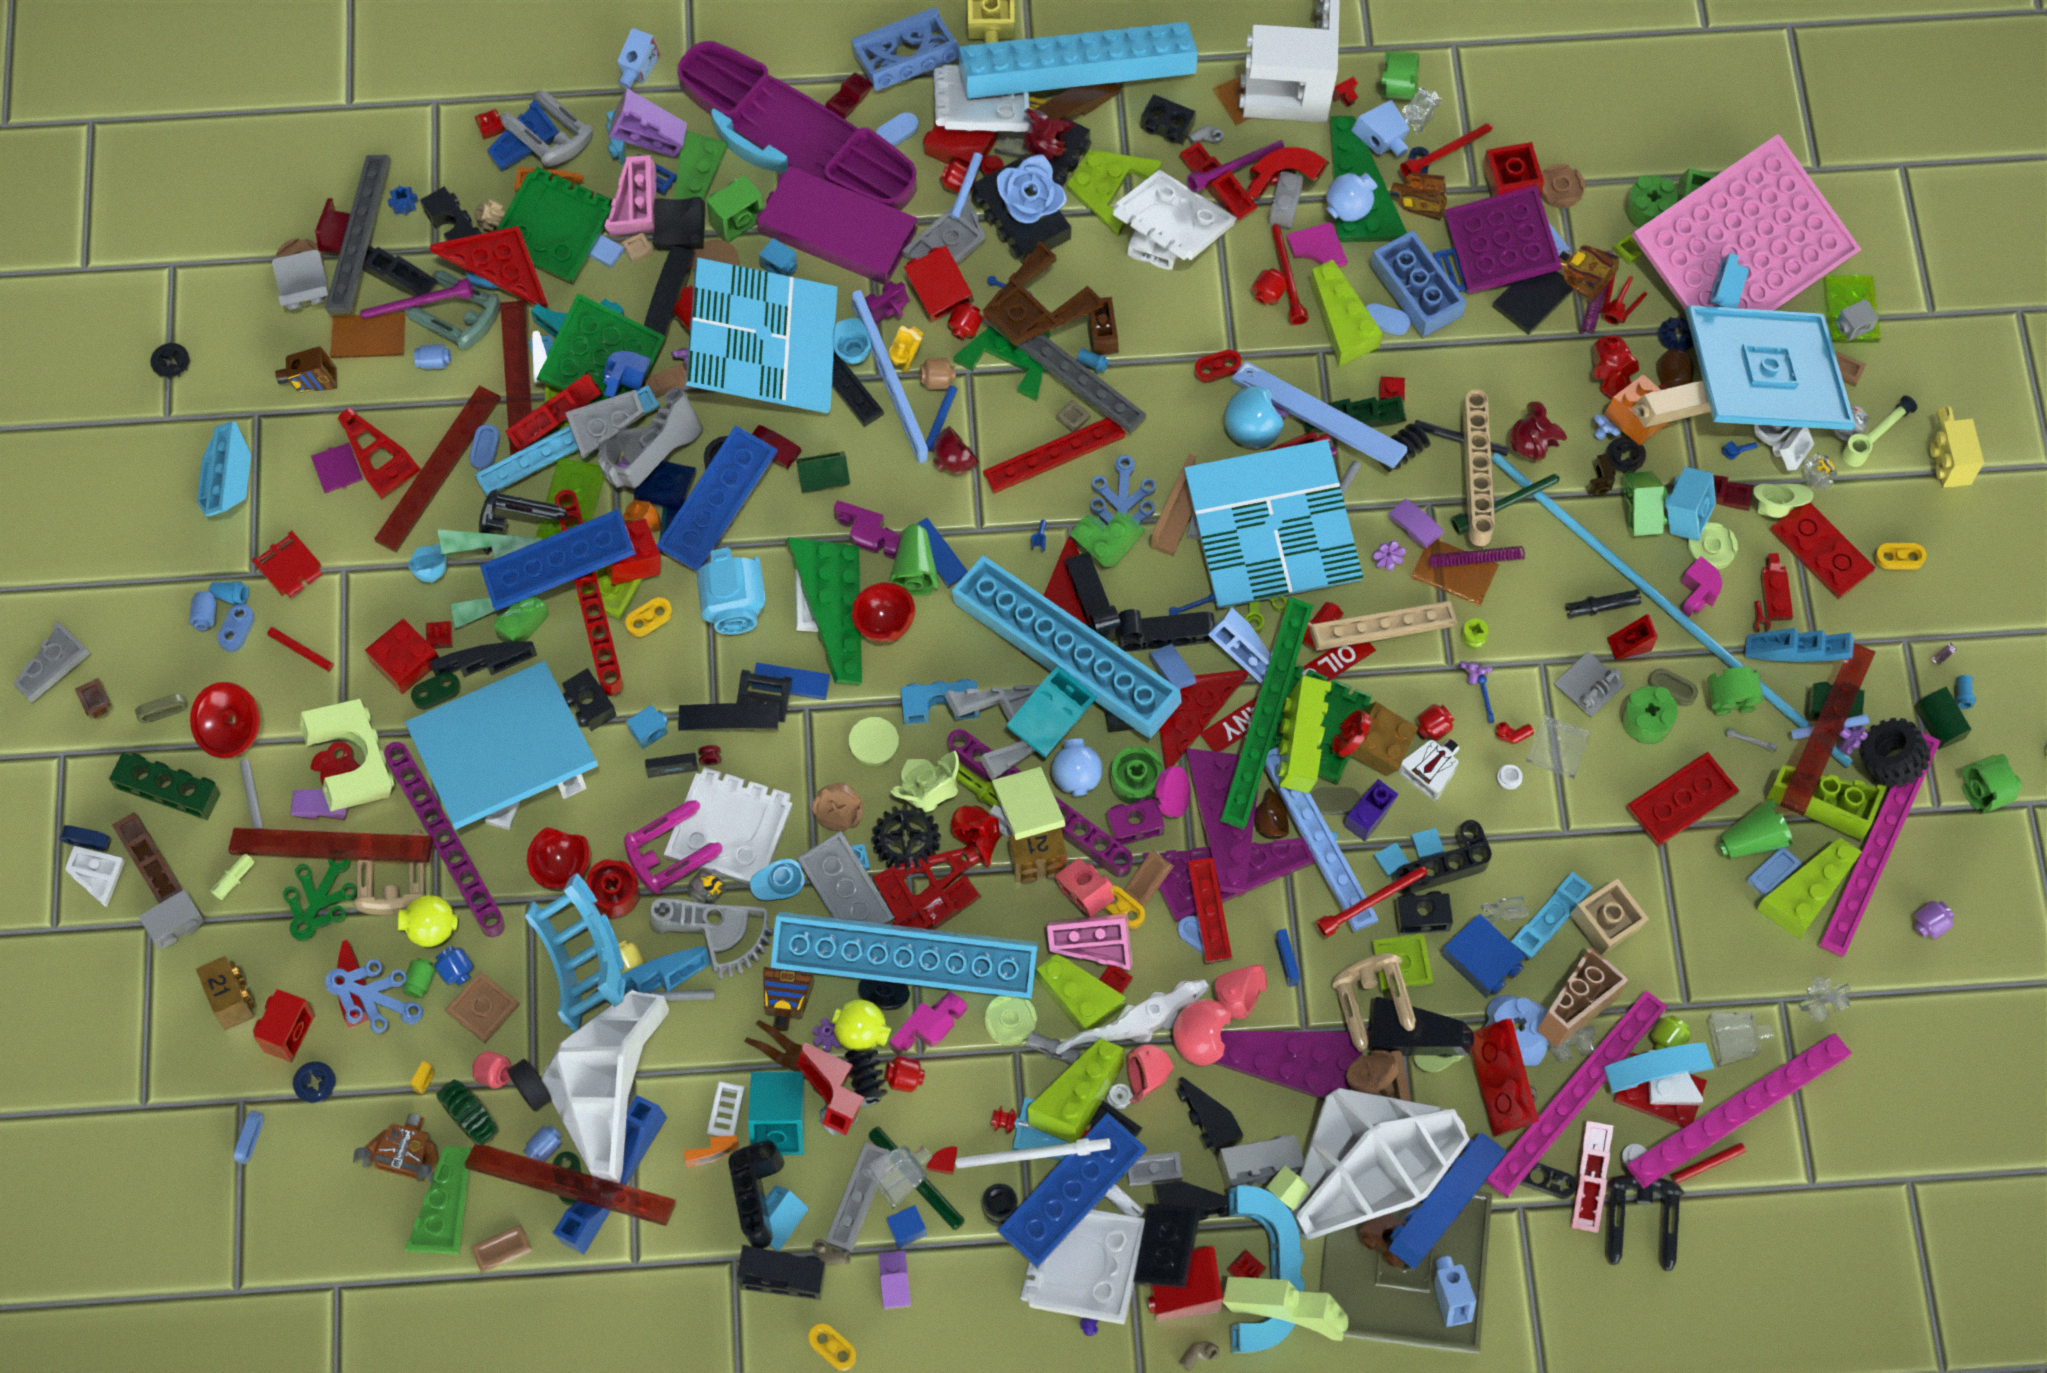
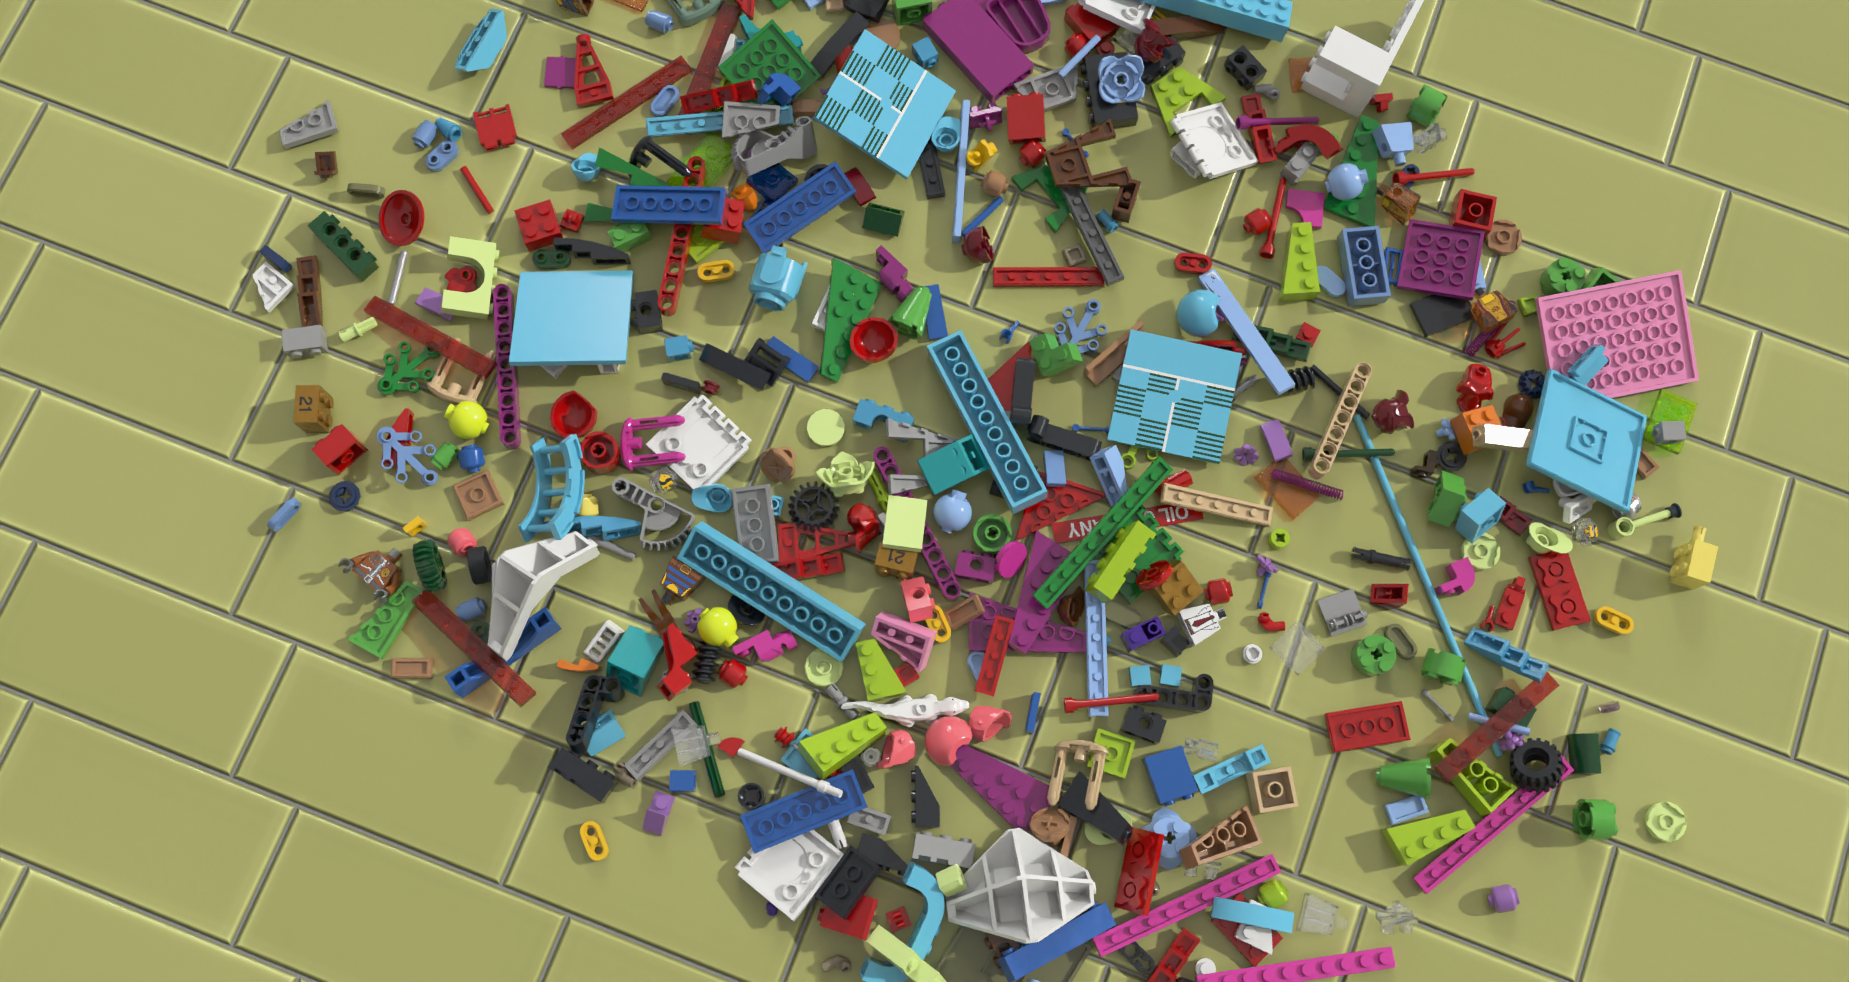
camera: 20 degrees right, 10 degrees up
none -> black panel [1159,625,1189,657]

